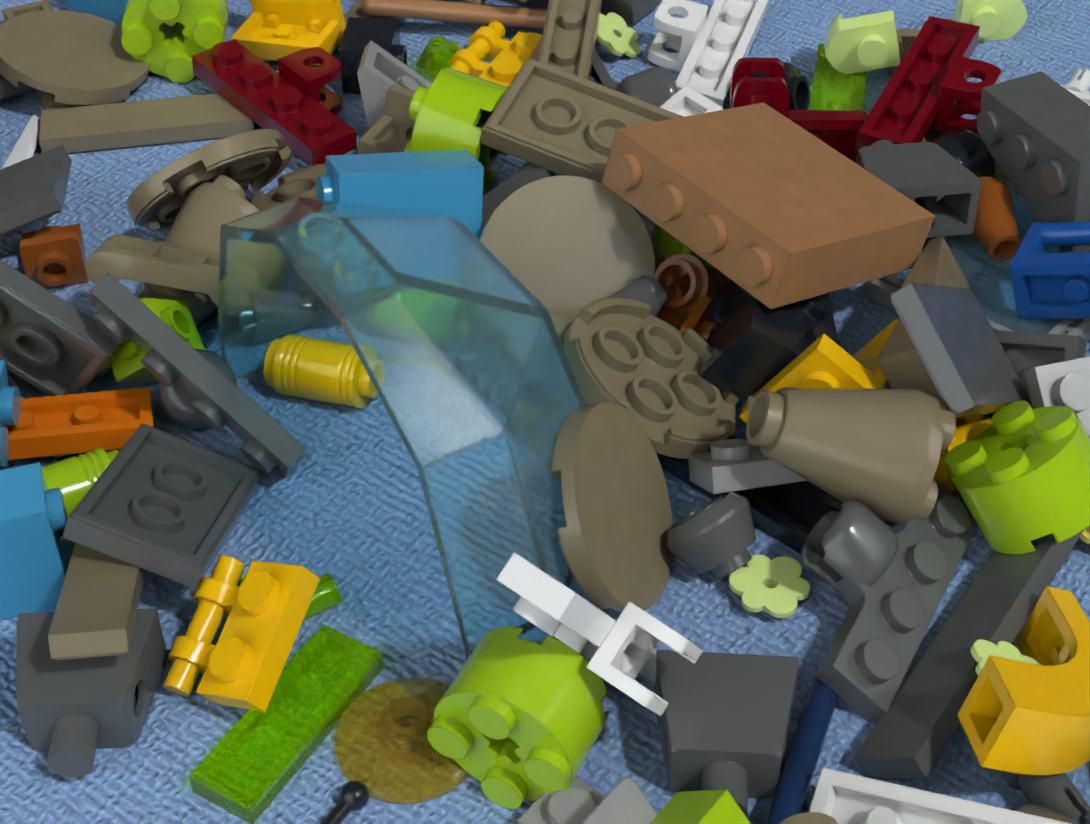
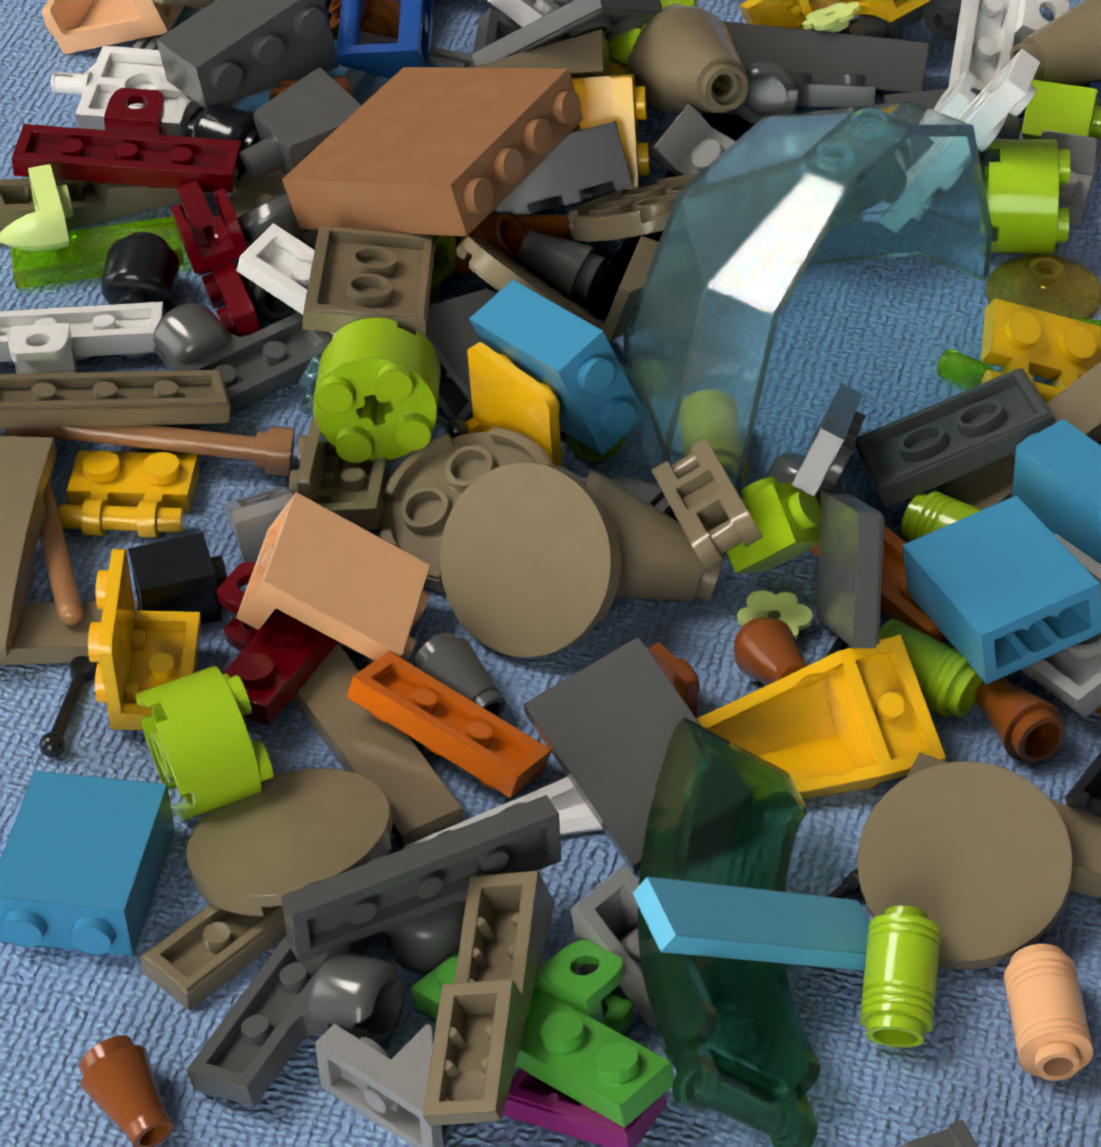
camera: 110 degrees left, 0 degrees up
clear neon green arm [416,36,460,78] -> none
none -> light nougat panel [236,492,430,666]
none -> orange plate [347,651,551,798]
none -> dark grey cone [413,632,505,717]

